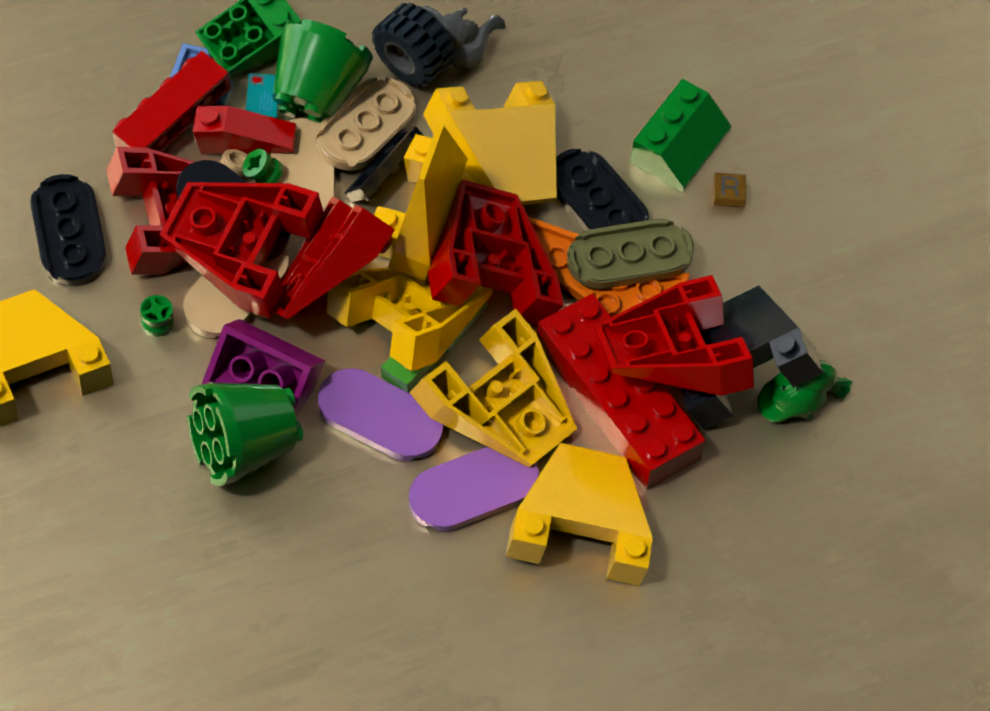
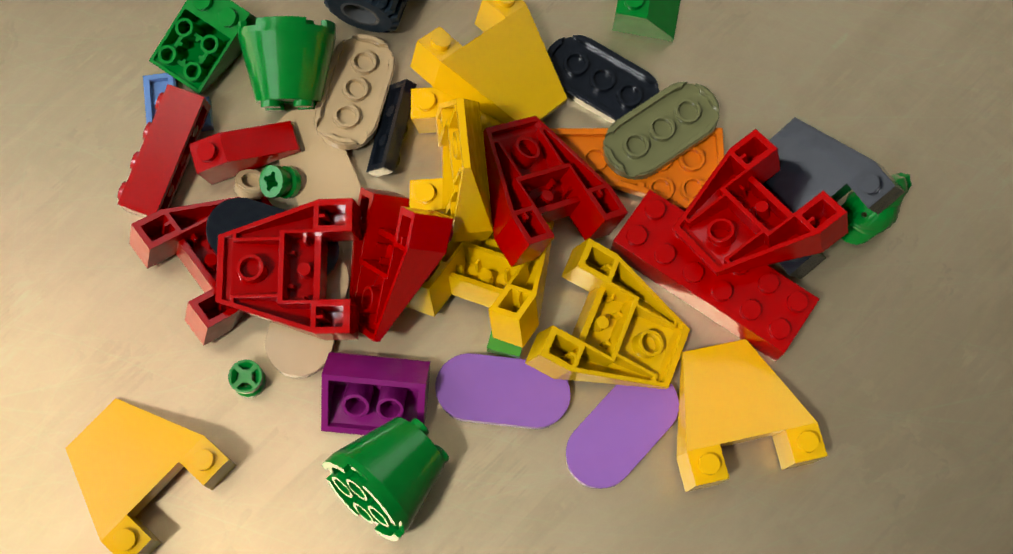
camera: 20 degrees left, 15 degrees up
black tile [30,174,107,287] -> none
teal tile [246,73,278,118] -> none
pearl gold tile [713,173,746,207] -> none

